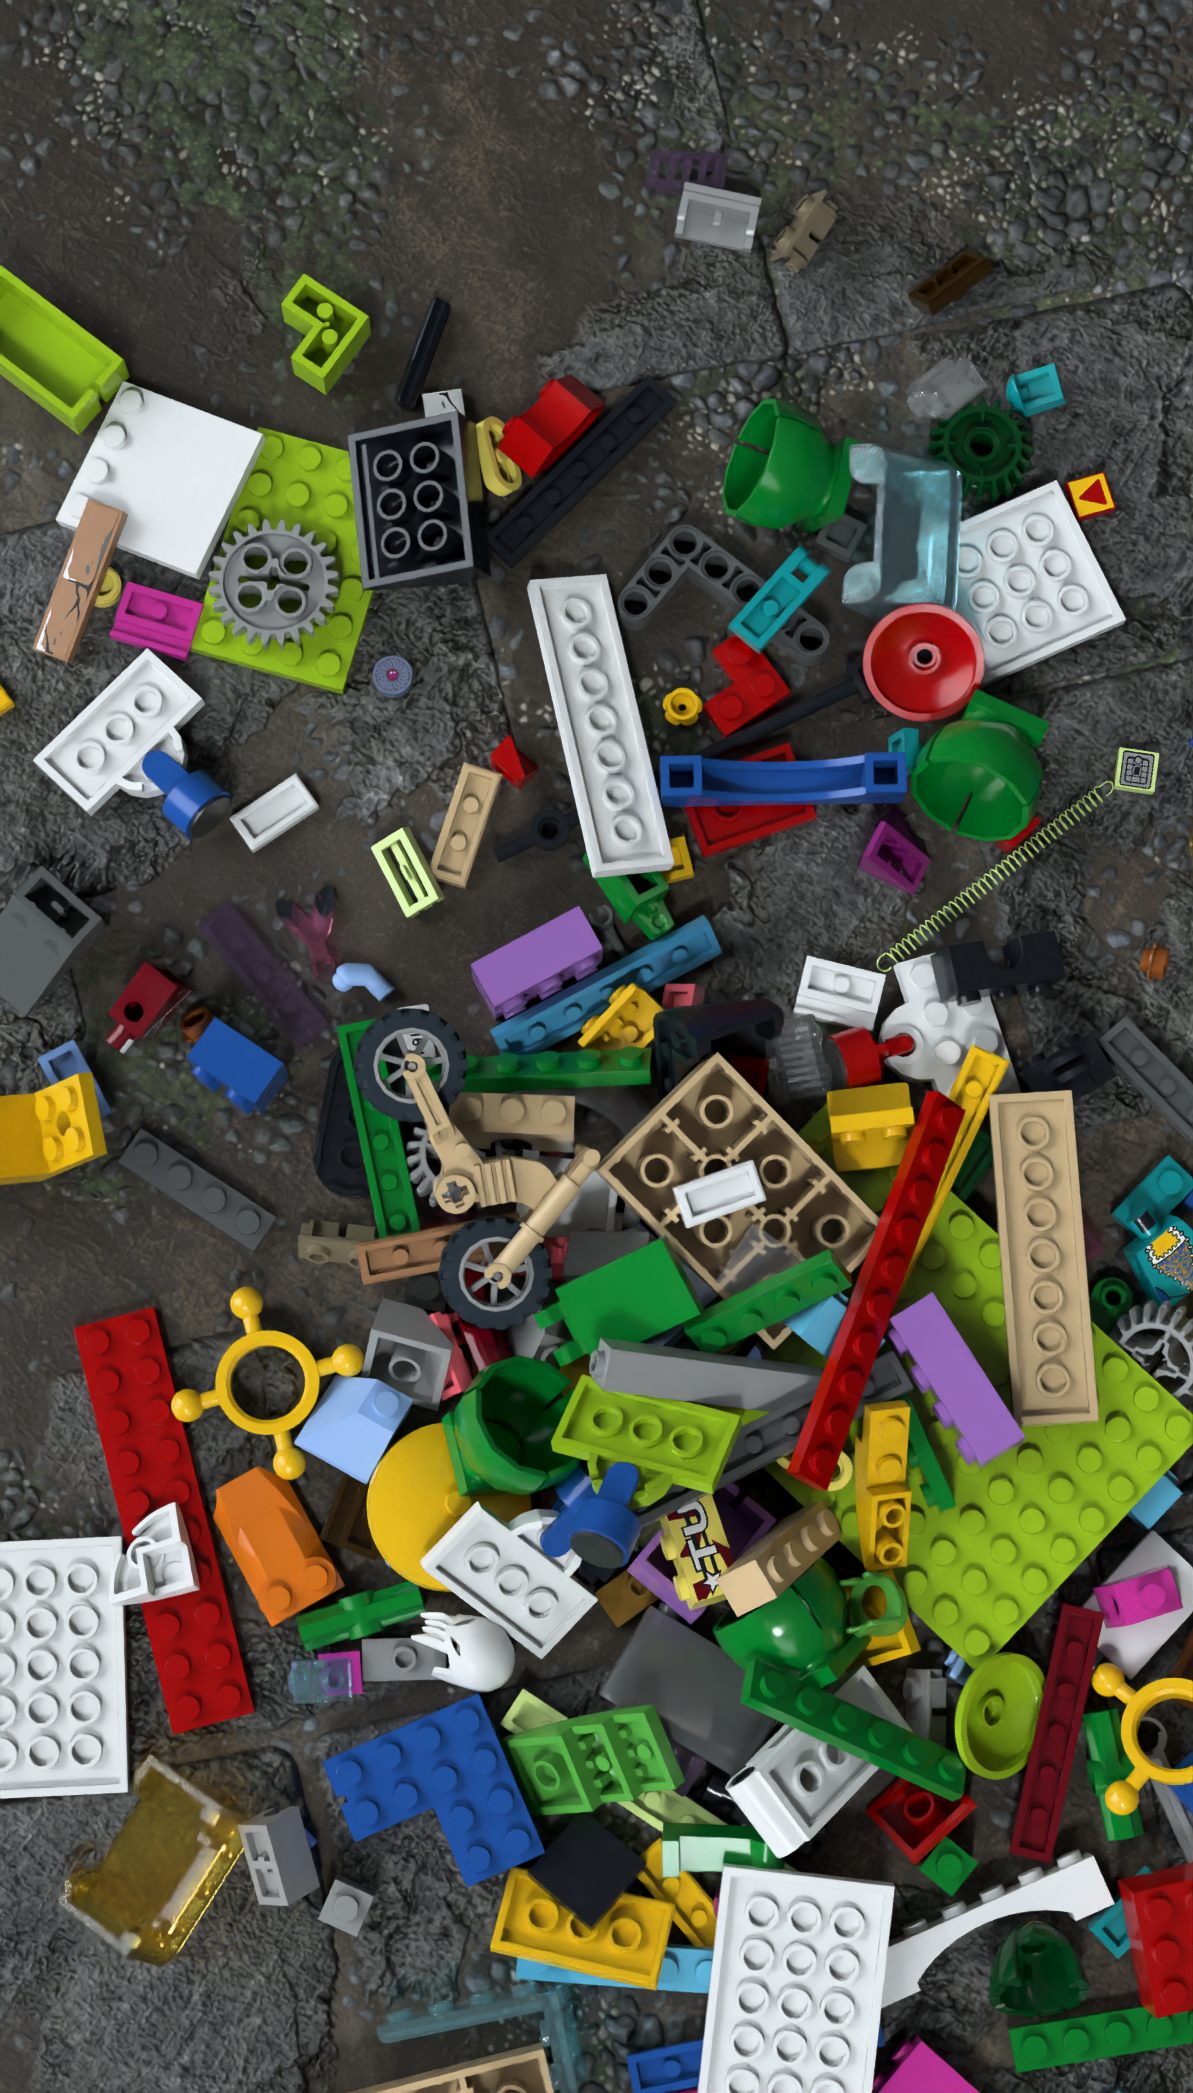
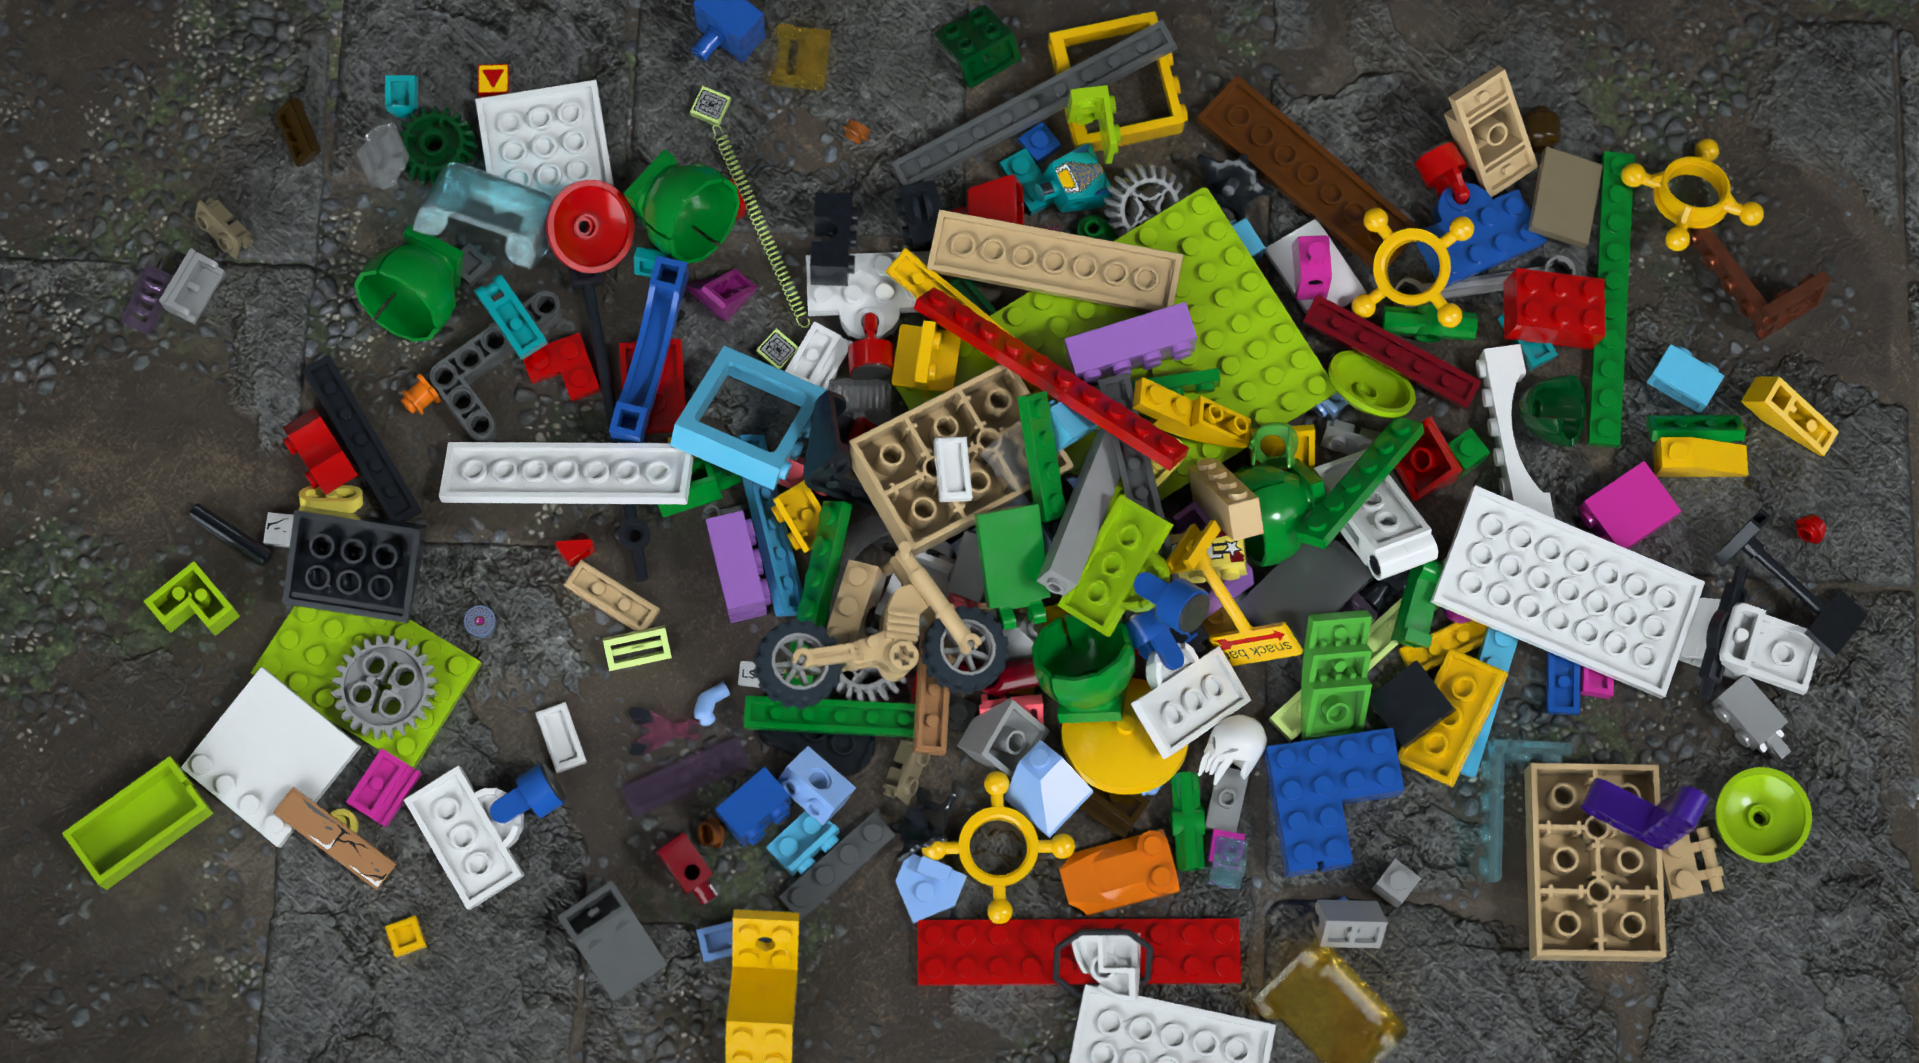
camera: 75 degrees left, 5 degrees down
yellow plate [663,688,702,726] -> none
none -> orange brick [400,373,441,415]
none -> medium azure piece [670,346,826,490]
none -> tile [756,328,799,370]
none -> medium azure bracket [766,810,839,877]
none -> light blue brick [777,746,856,826]
none -> black piece [891,786,956,862]
none -> light blue plate [895,854,967,924]
none -> red torso [952,174,1024,225]
none -> black piece [1053,929,1153,997]
none -> yellow piece [1166,520,1304,666]

